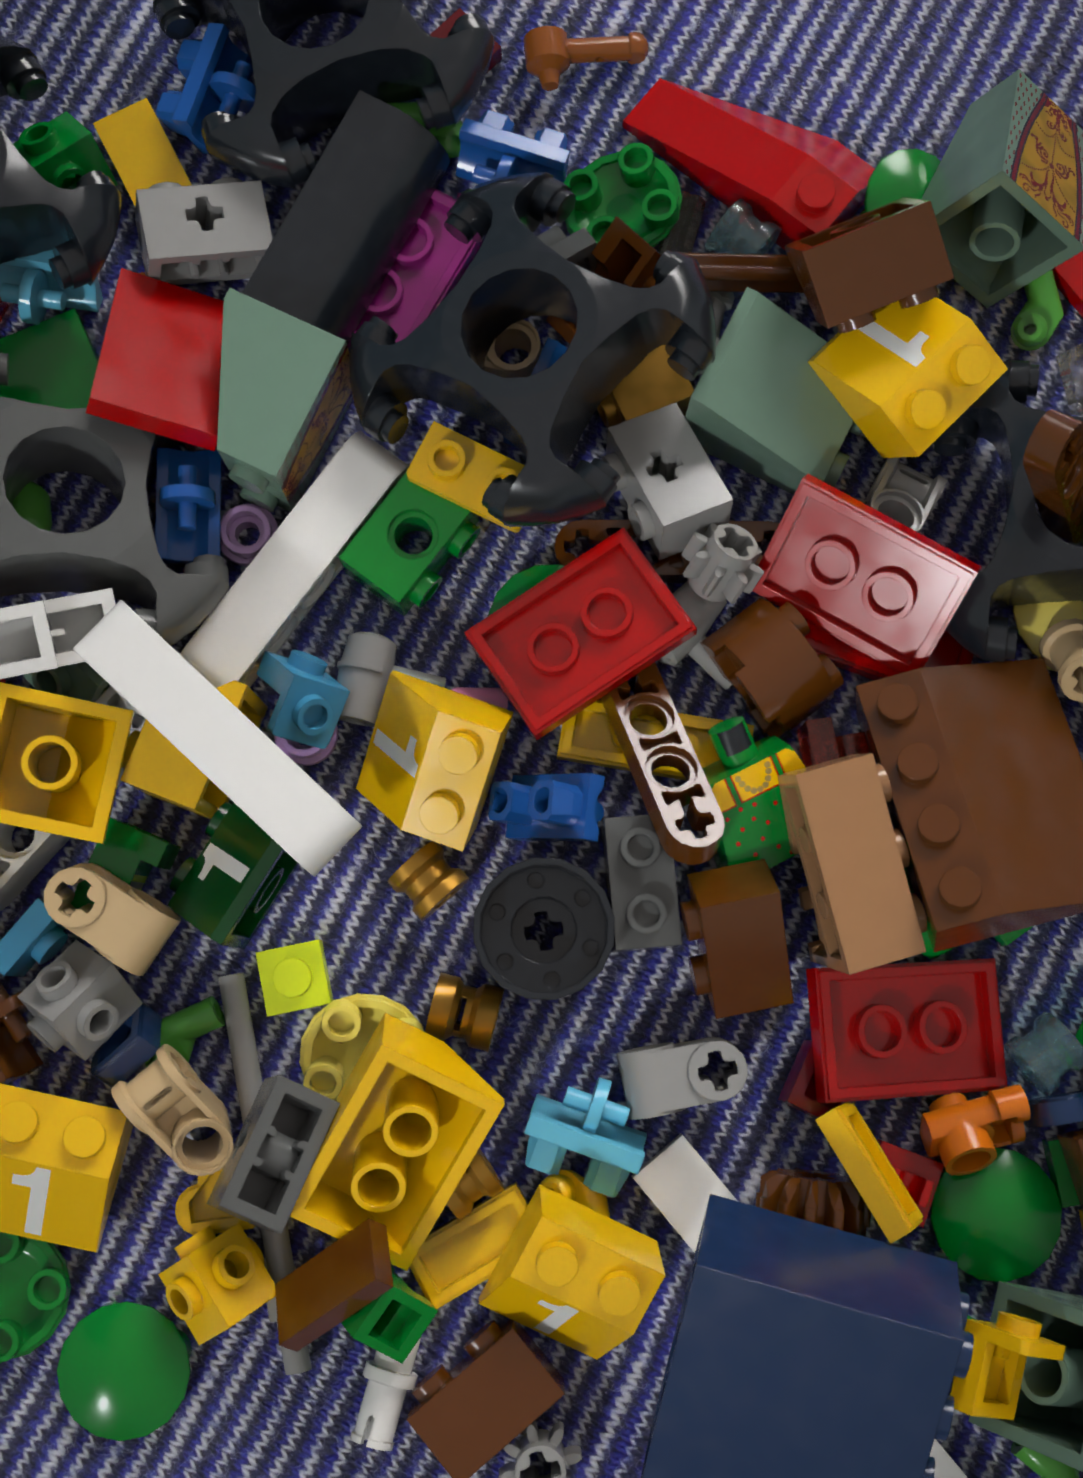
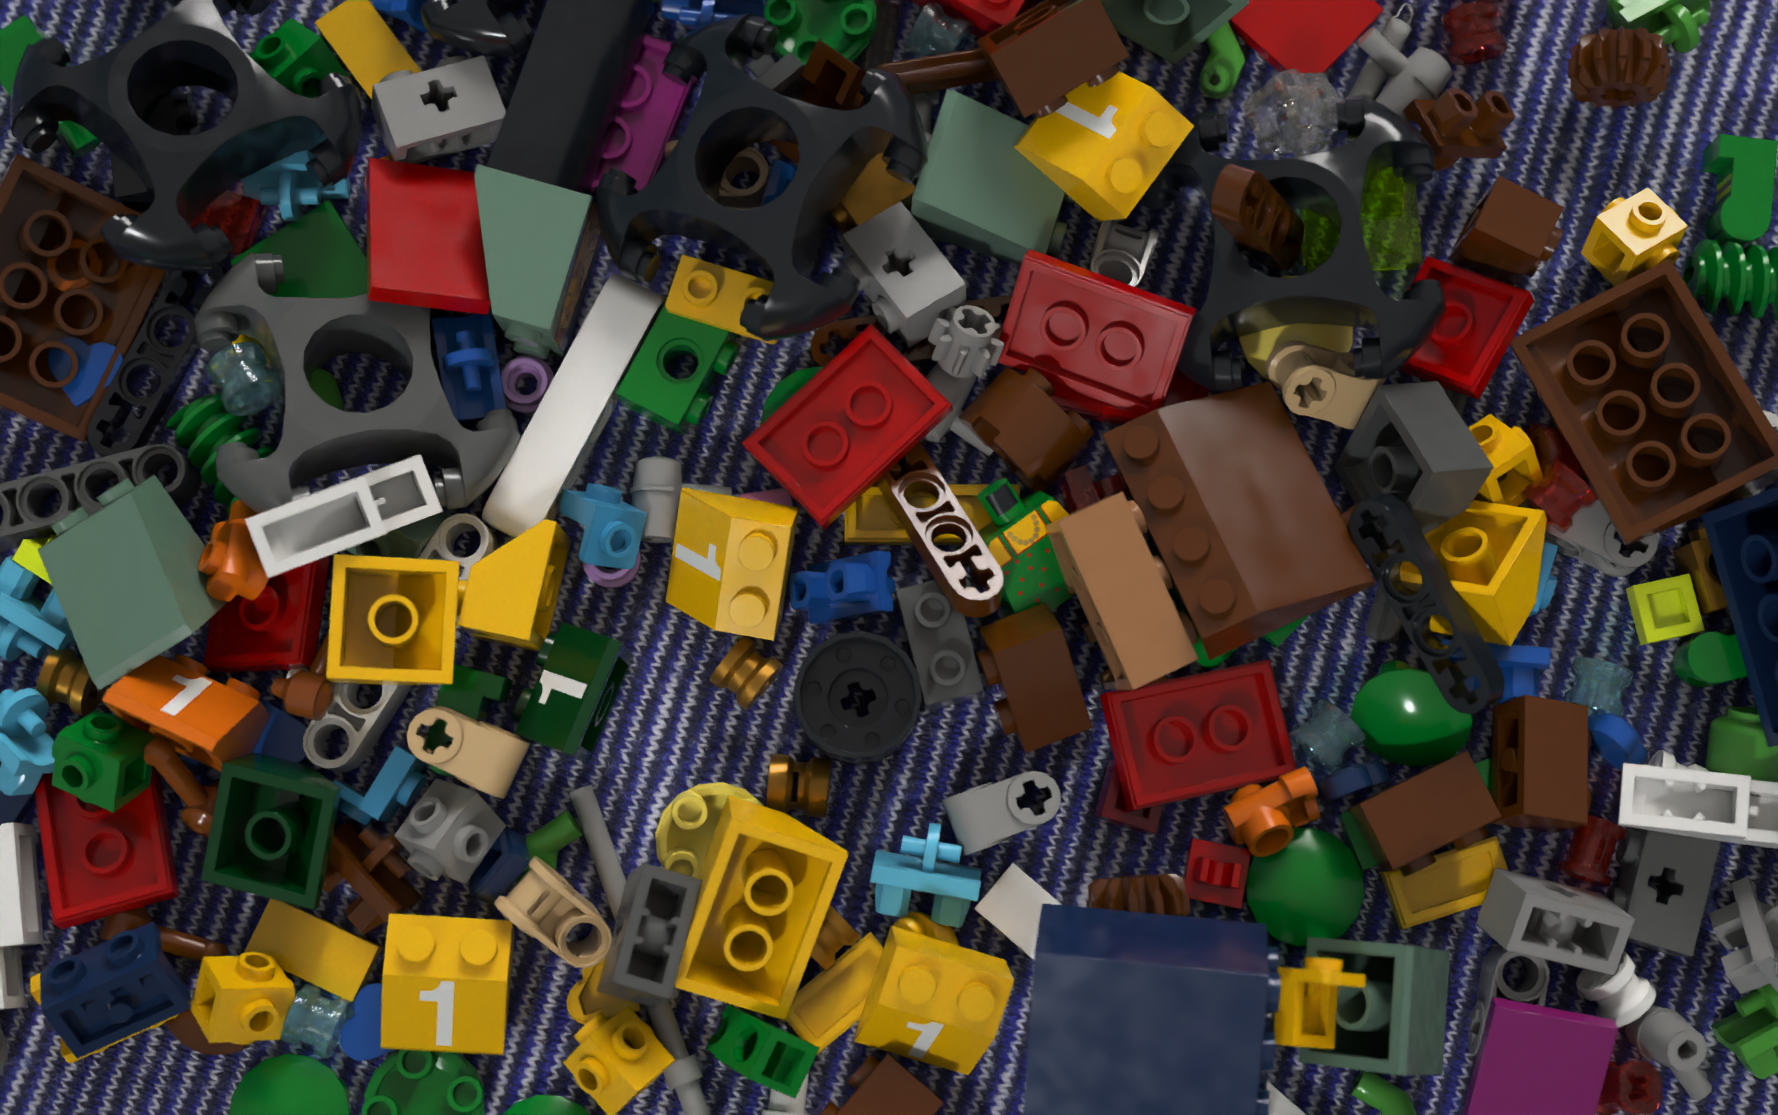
camera: 10 degrees left, 0 degrees up
white beam [73,599,362,877] -> none
neon yellow plate [255,939,333,1017] -> none
reddish brown tile [275,1218,393,1352] -> none
yellow tile [815,1101,924,1244] -> none

